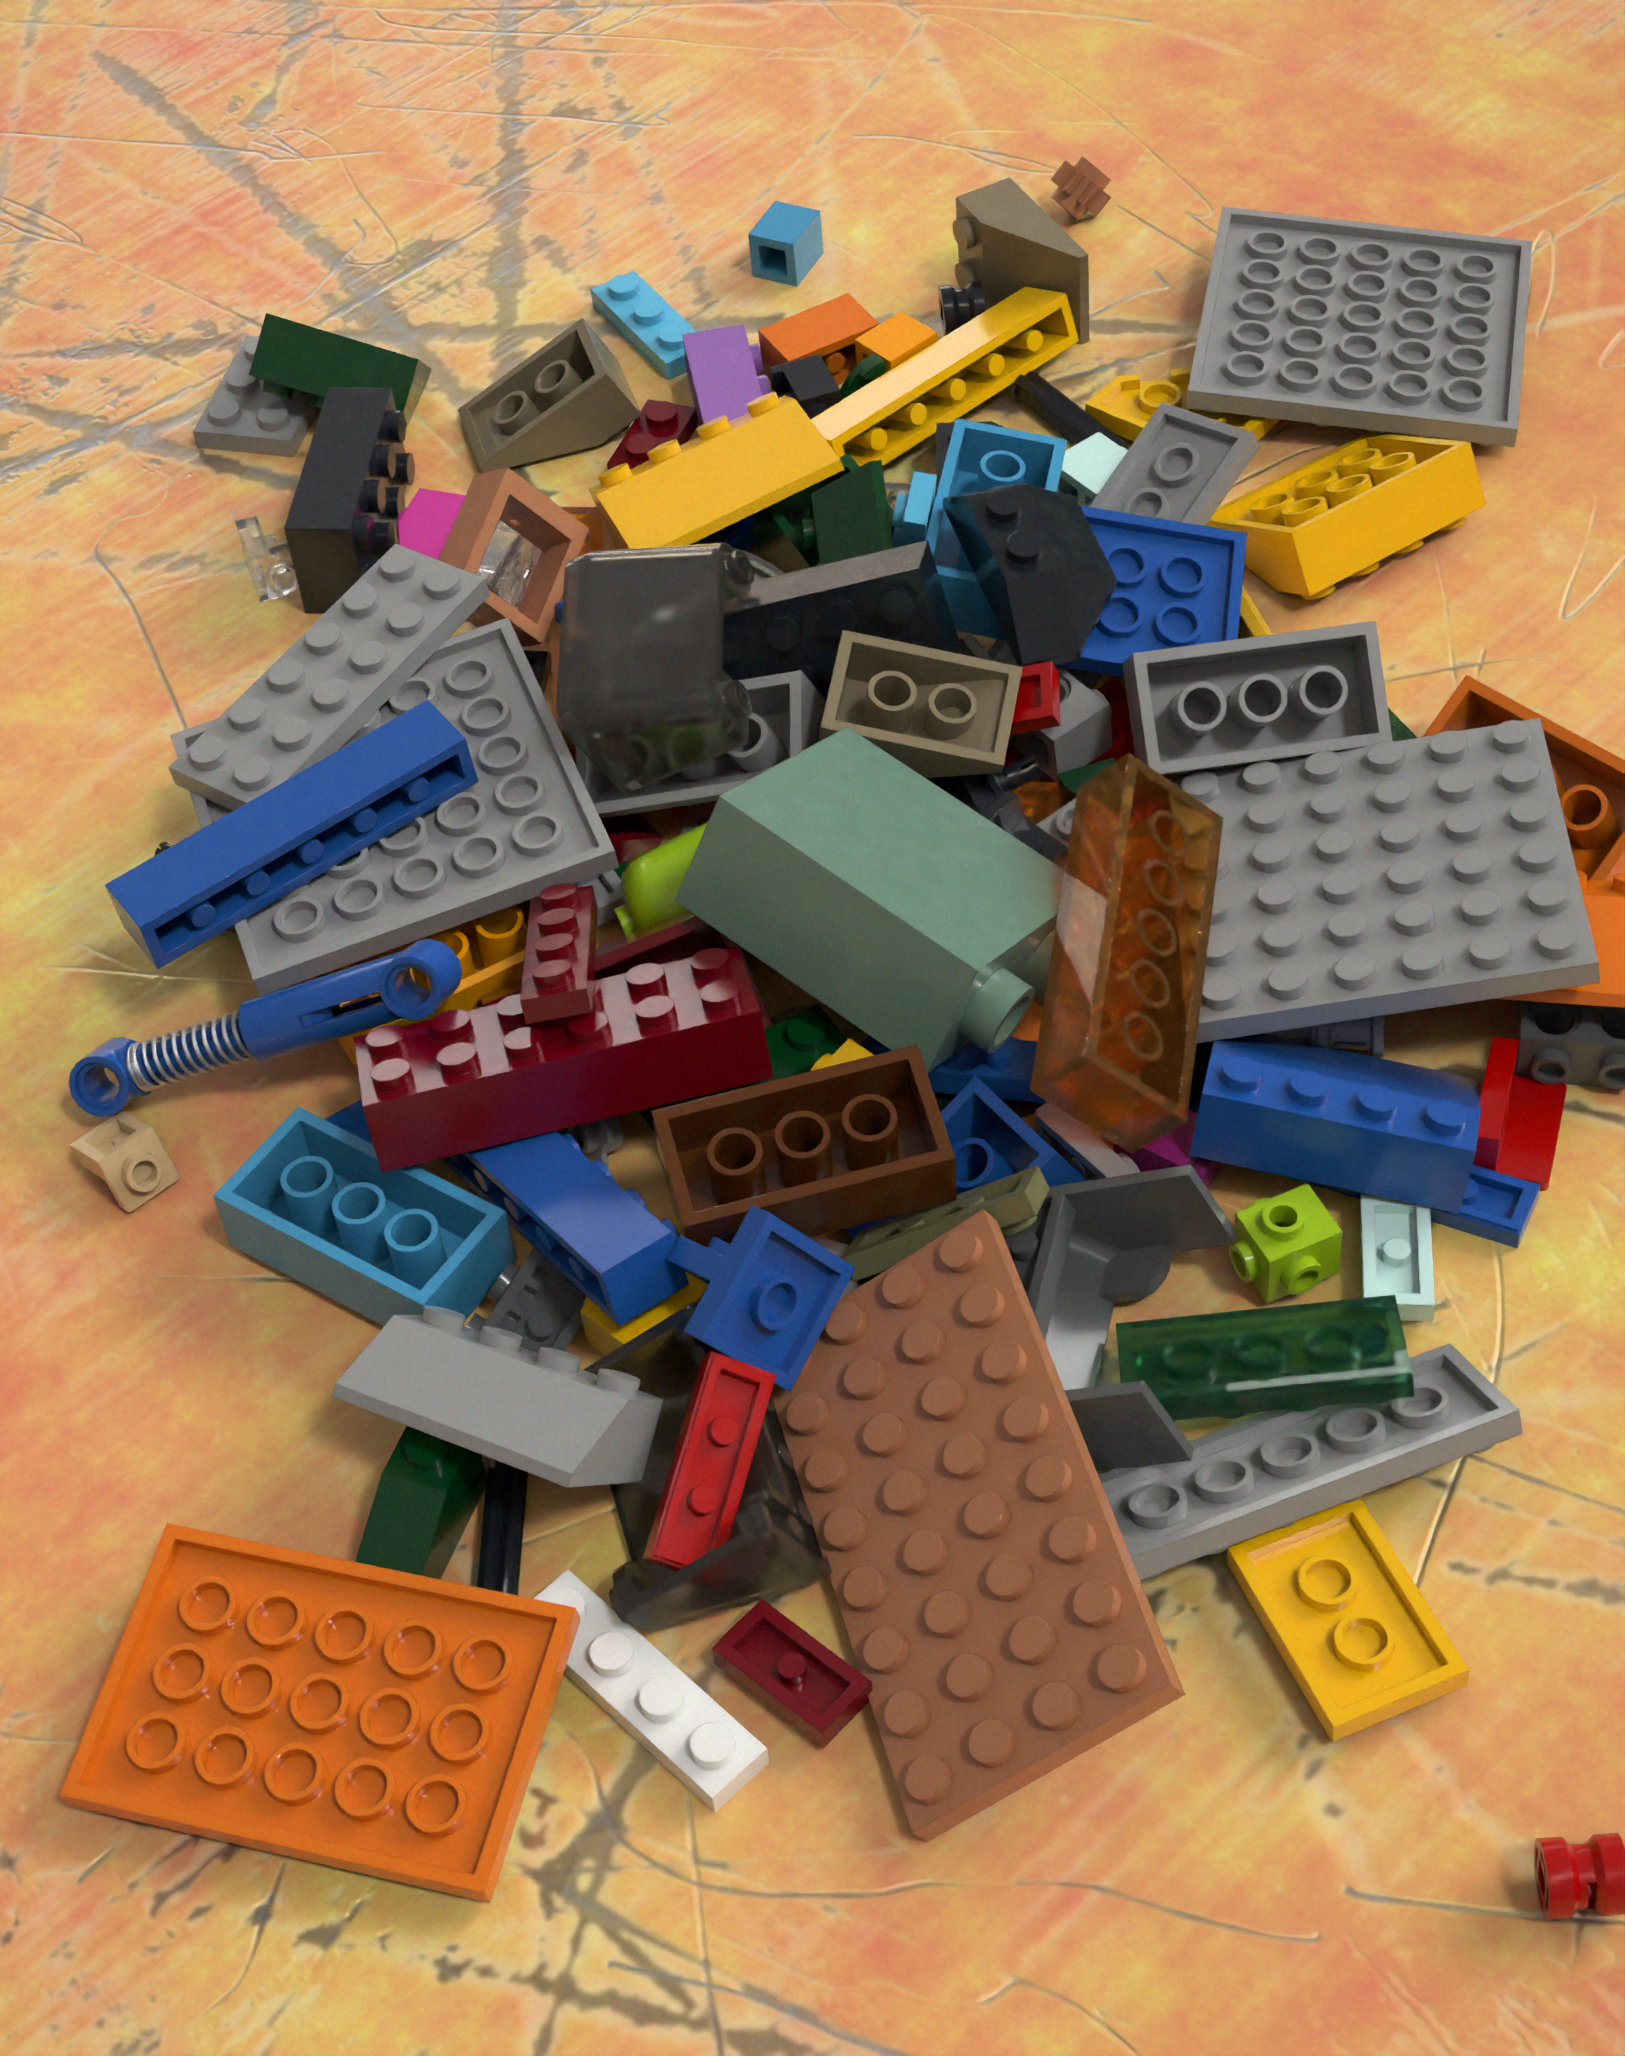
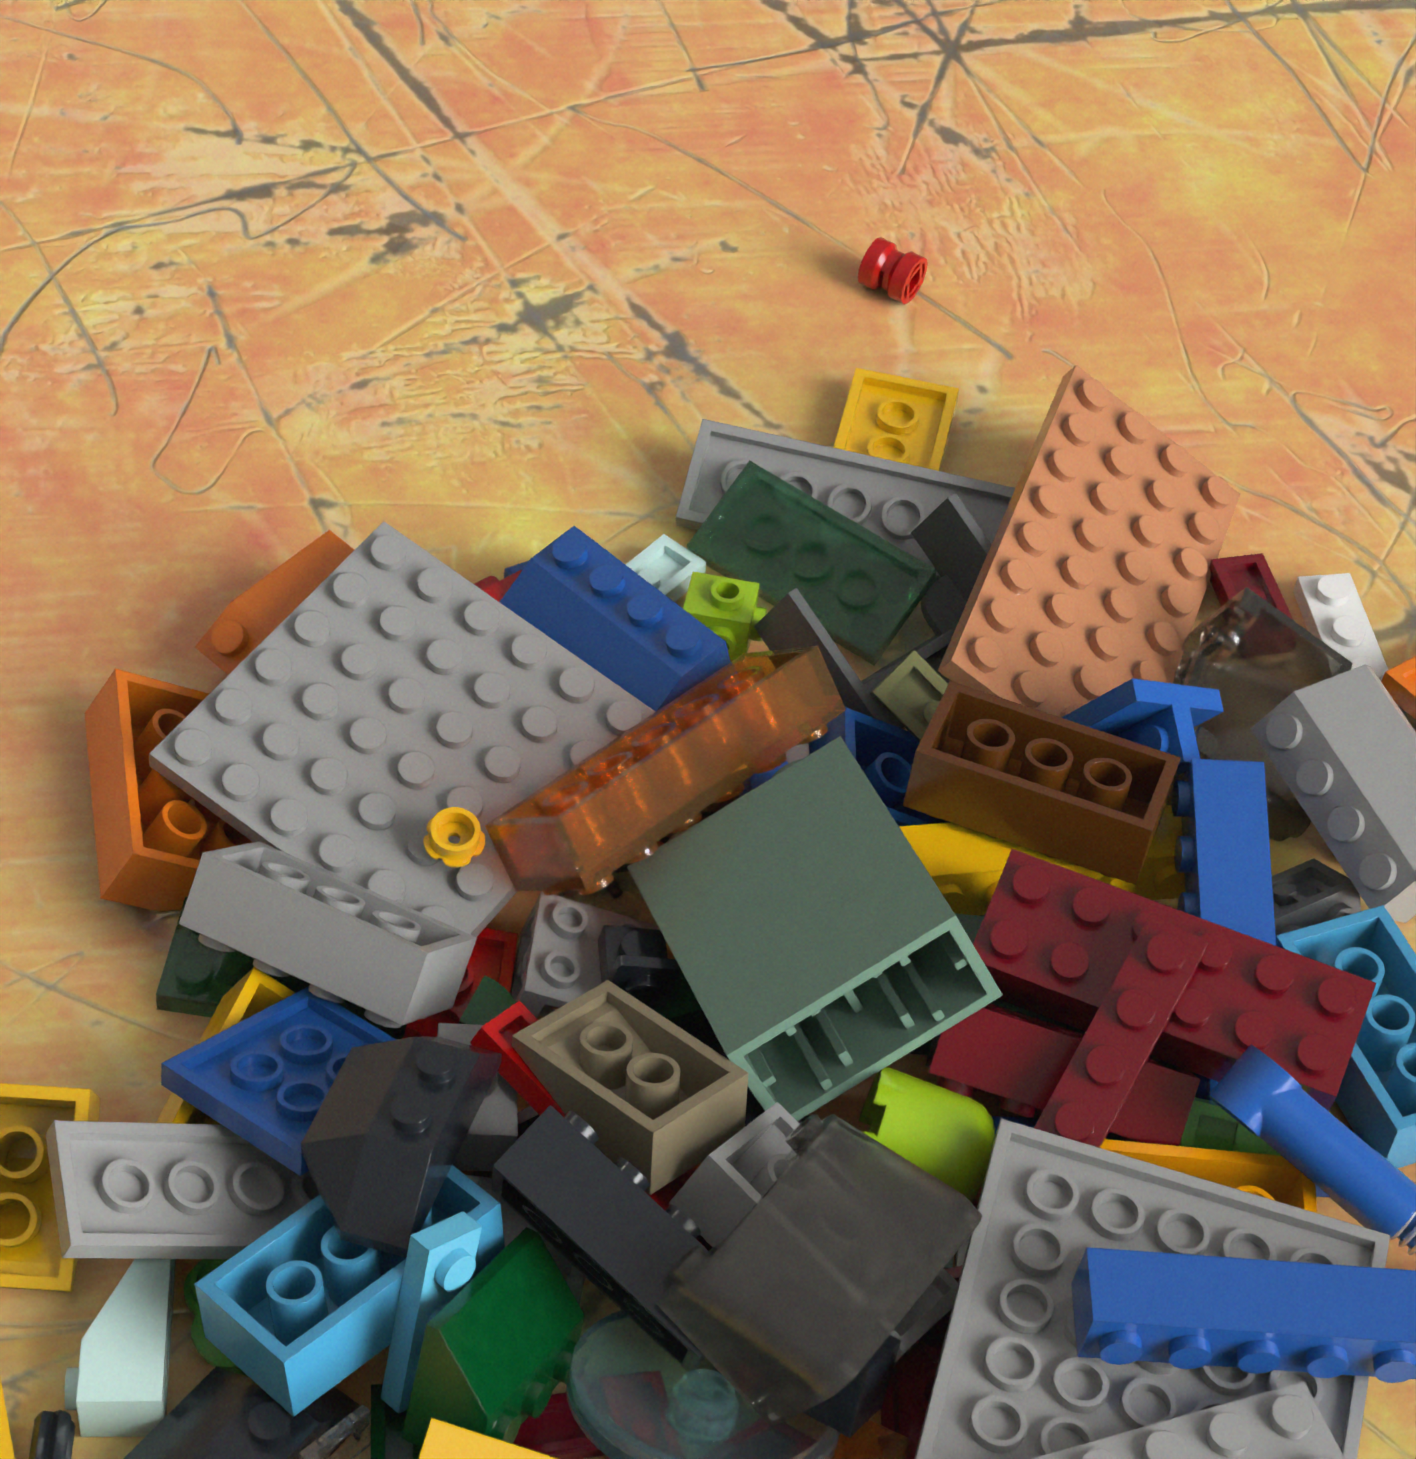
camera: 155 degrees left, 0 degrees up
red tile [642,1351,776,1583] -> none
none -> yellow plate [423,807,485,867]

